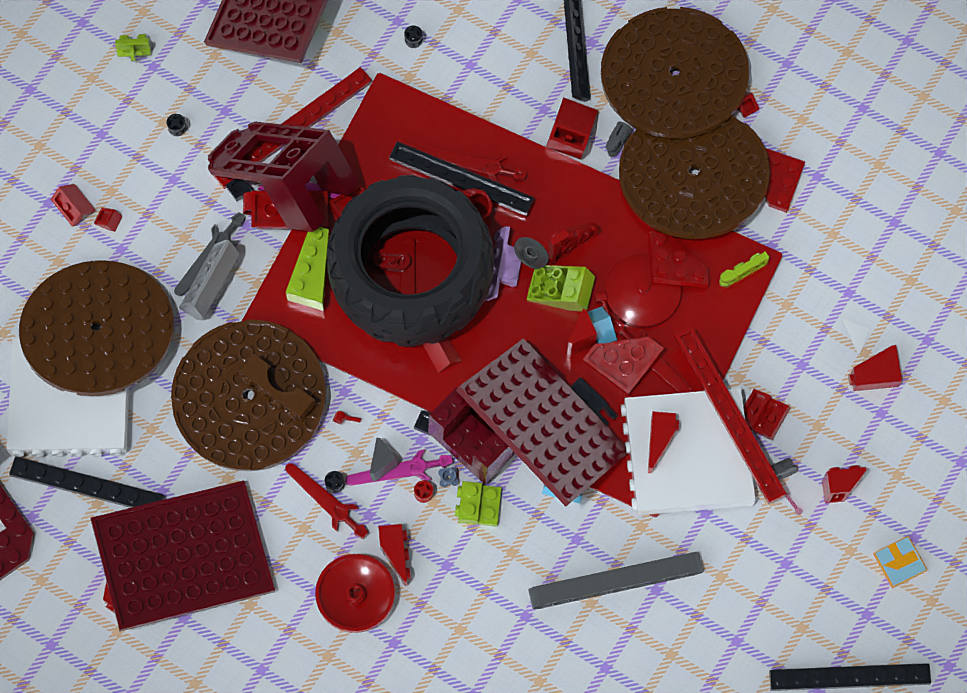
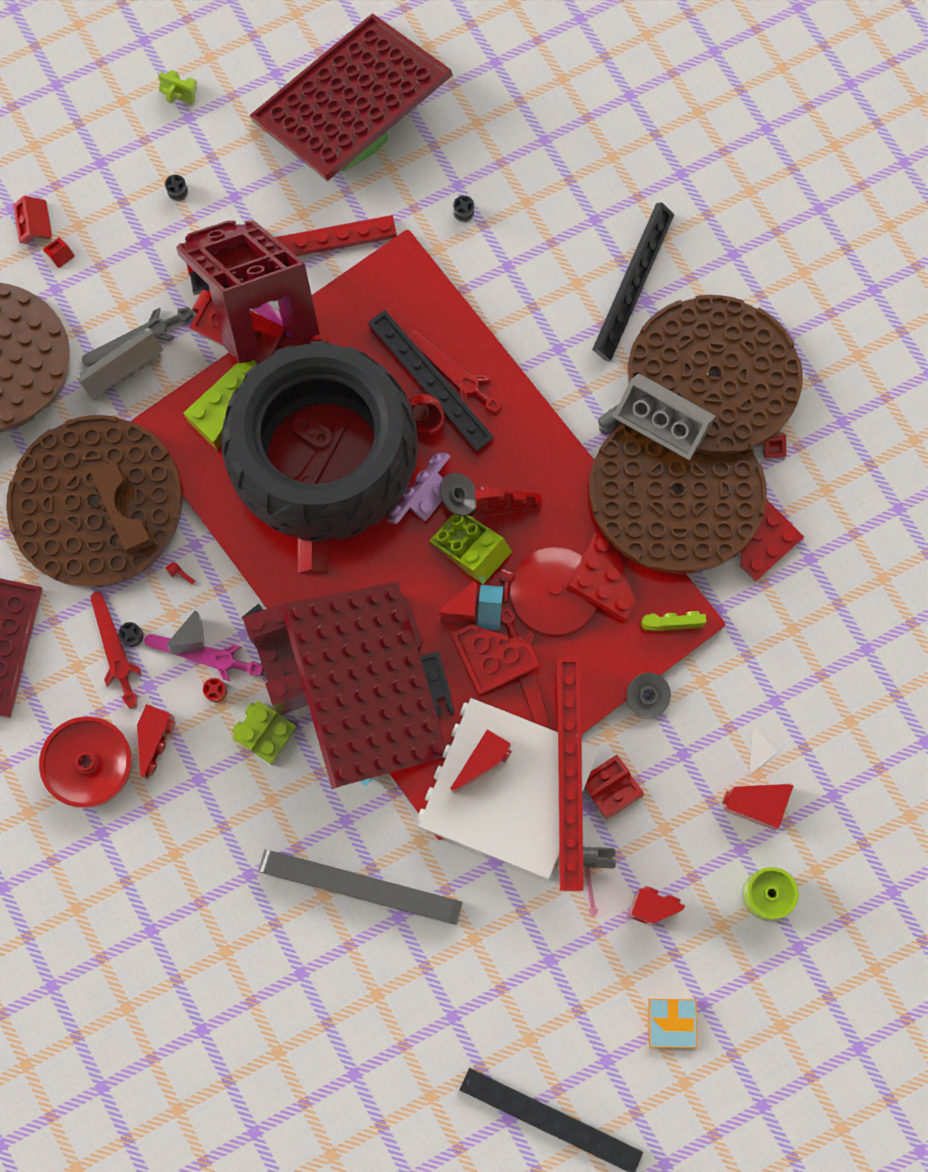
camera: 30 degrees right, 5 degrees up
sand blue plate [438,467,459,487] -> none
red slope [546,97,598,159] -> none
none -> light grey slope [613,374,716,460]
none -> dark grey dish [626,673,671,718]
none -> lime wheel [742,867,799,921]

